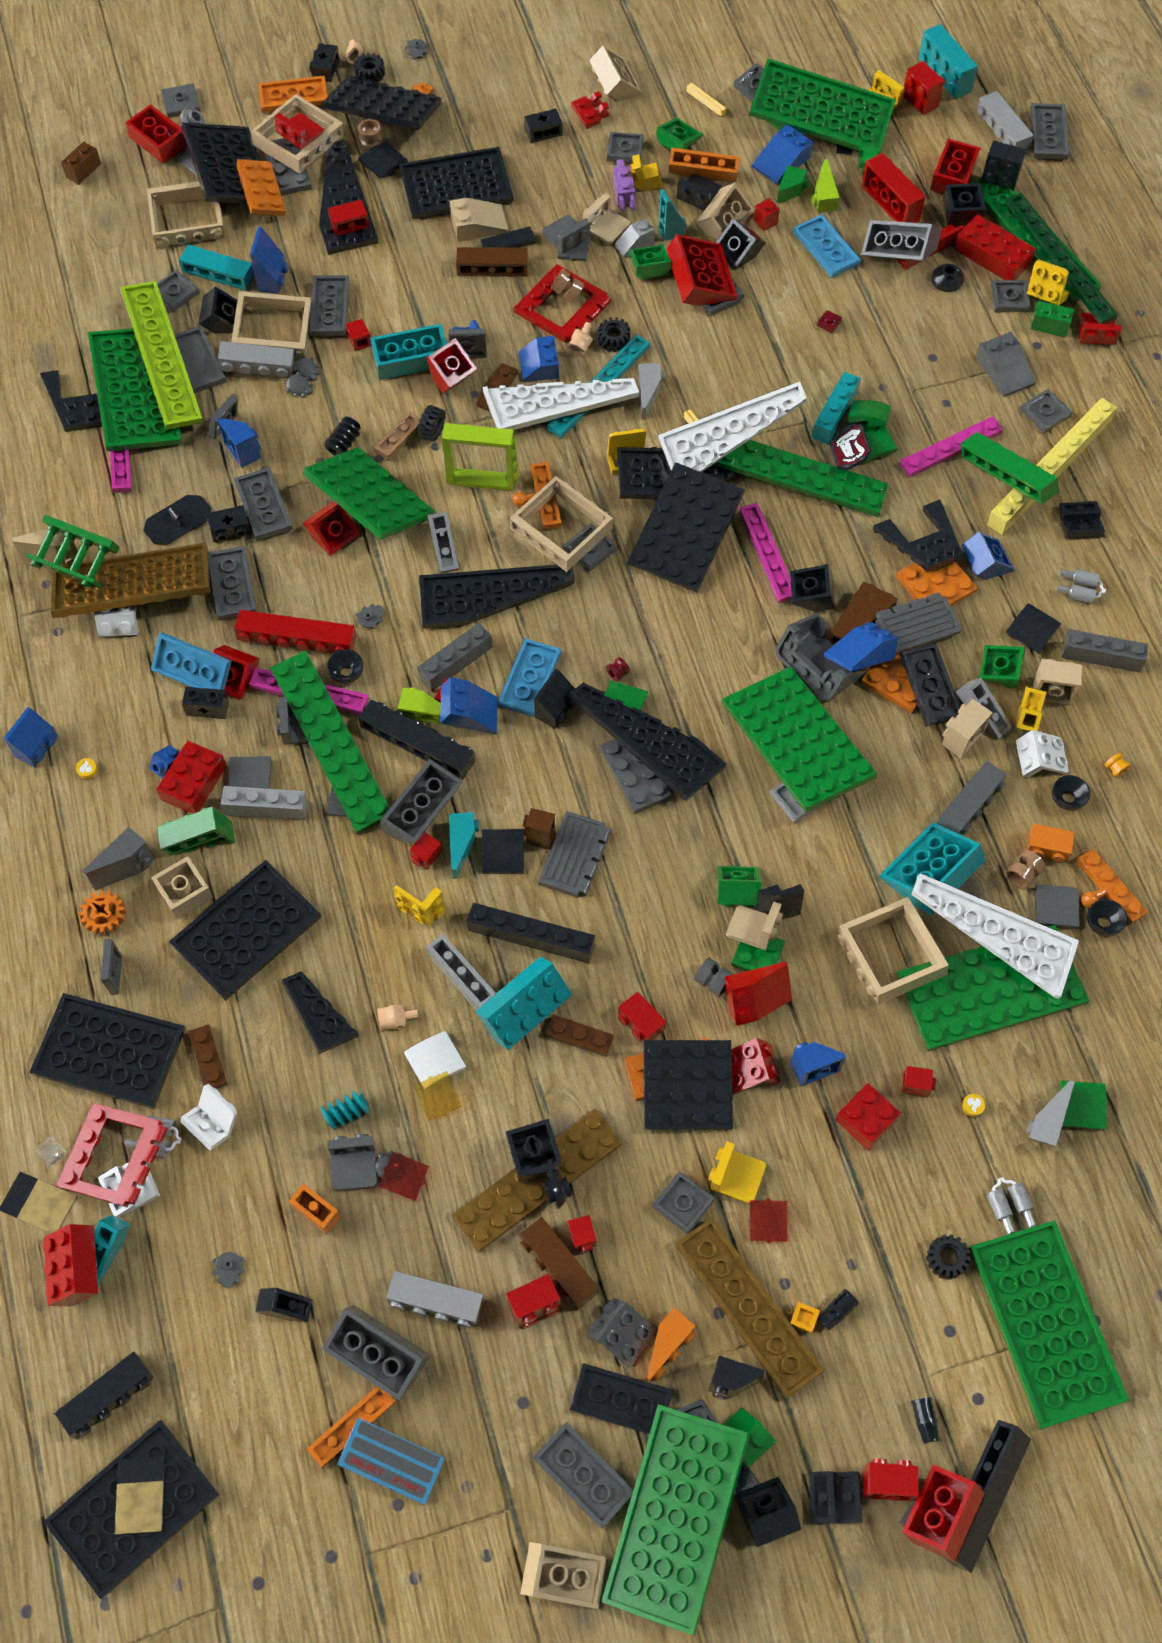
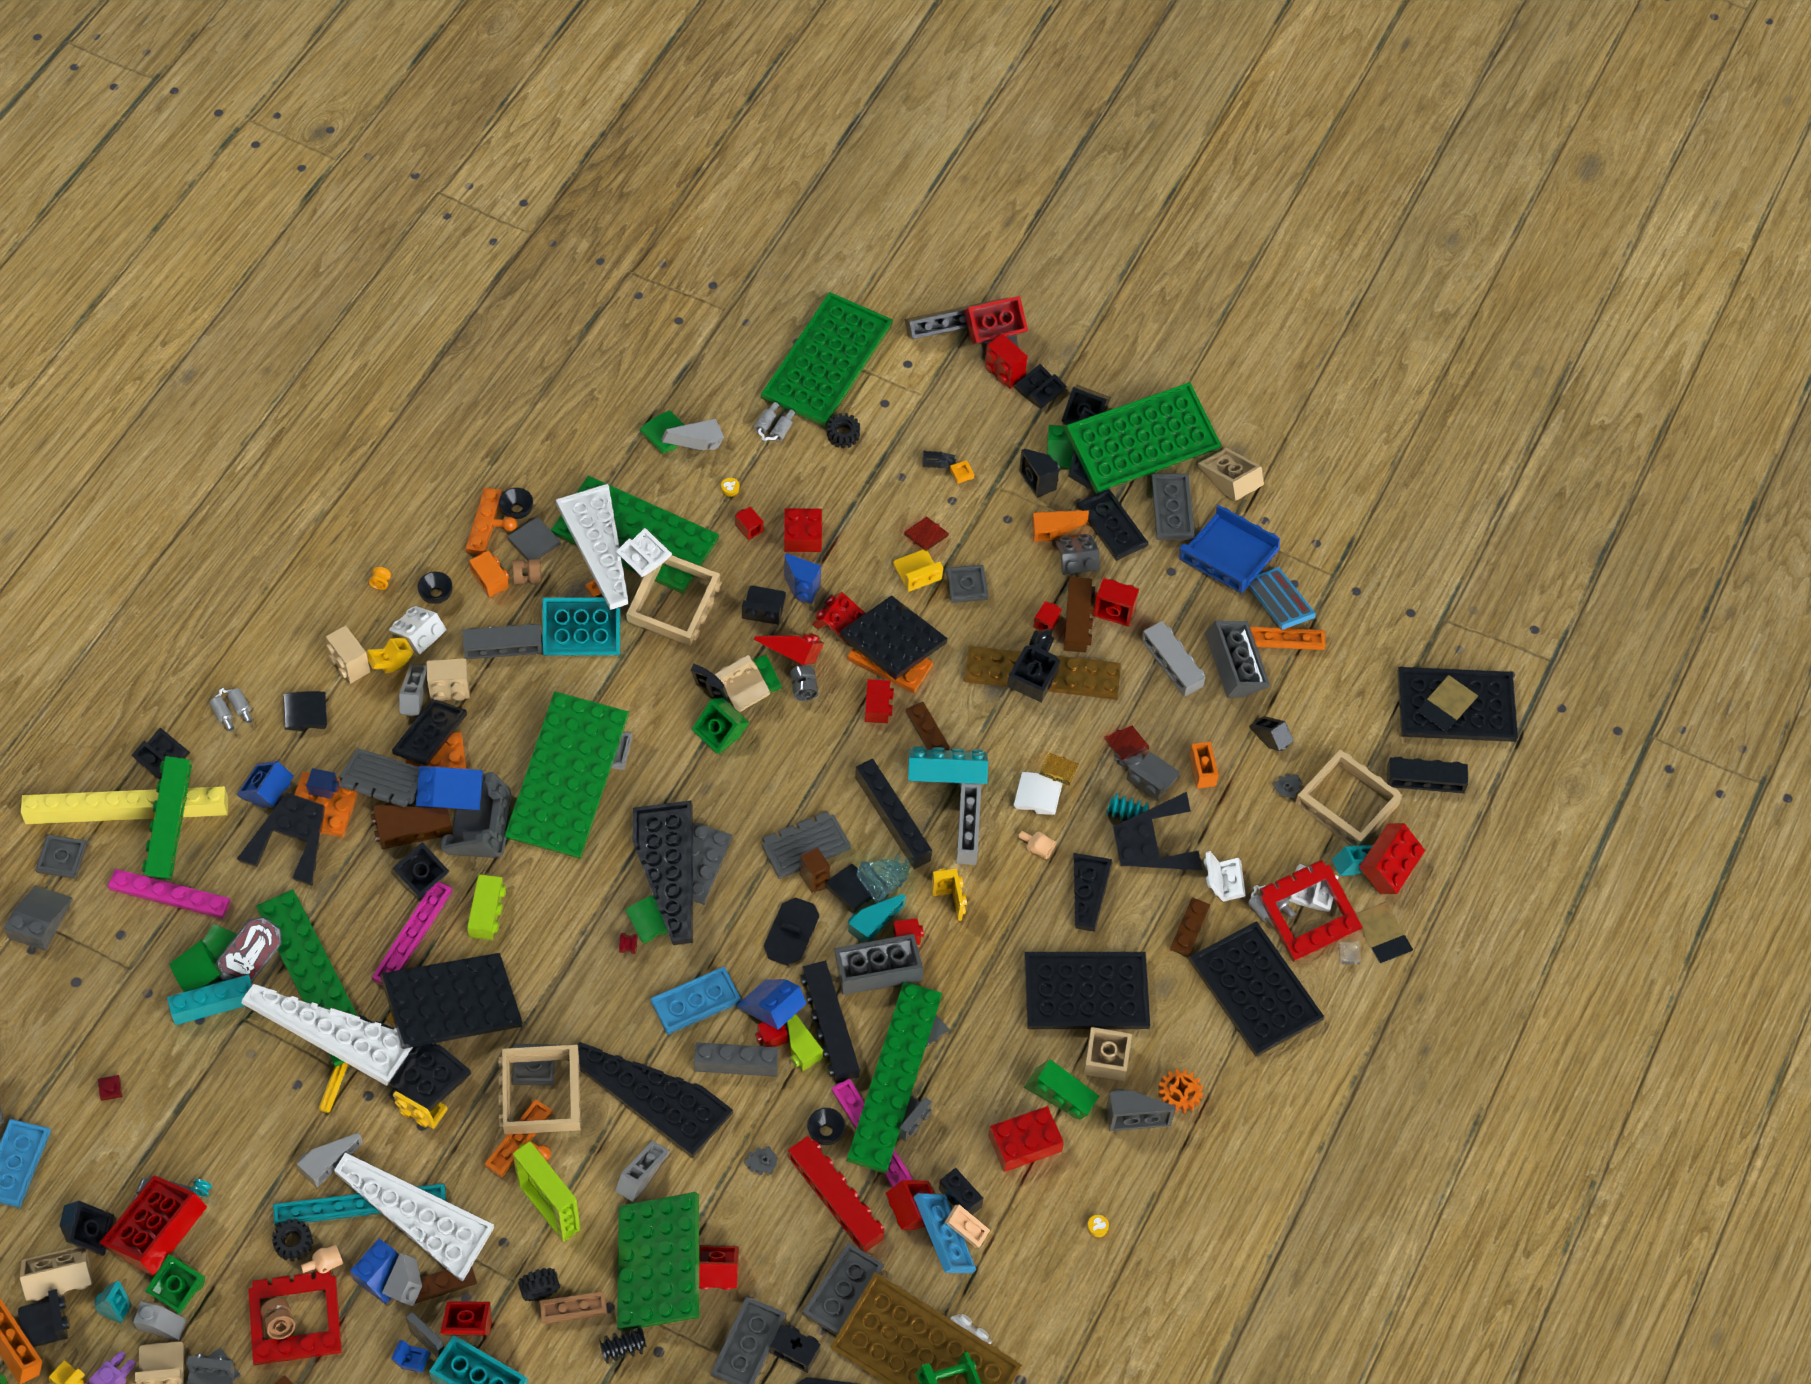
camera: 140 degrees left, 5 degrees down
blue slope [4,707,58,767] -> none
dark grey tile [101,939,122,995] -> none
blue bracket [150,745,179,779] -> none
light grey brick [220,786,308,820] -> none
dark grey tile [228,756,271,789] -> none
black slope [534,669,576,729] -> none
pearl gold plate [675,1217,824,1400] -> none
red brick [754,198,780,231] -> none
black hinge [911,1397,939,1443] -> none
green slope [978,645,1025,688] -> none
dark grey brick [1061,629,1148,673] -> none
none -> teal bush [190,1179,212,1197]
none -> dark blue brick [306,768,339,799]
none -> light grey slope [382,1253,422,1306]
none -> lime brick [467,874,506,940]
none -> white slope [616,528,672,577]
none -> black bracket [742,586,786,625]
none -> black shield [763,897,819,966]
none -> clear light blue piece [856,855,909,903]
none -> light nougat plate [945,1205,990,1248]
none -> black wing [1113,792,1203,871]
none -> blue panel [1179,505,1280,594]
none -> tan window [1295,750,1403,846]

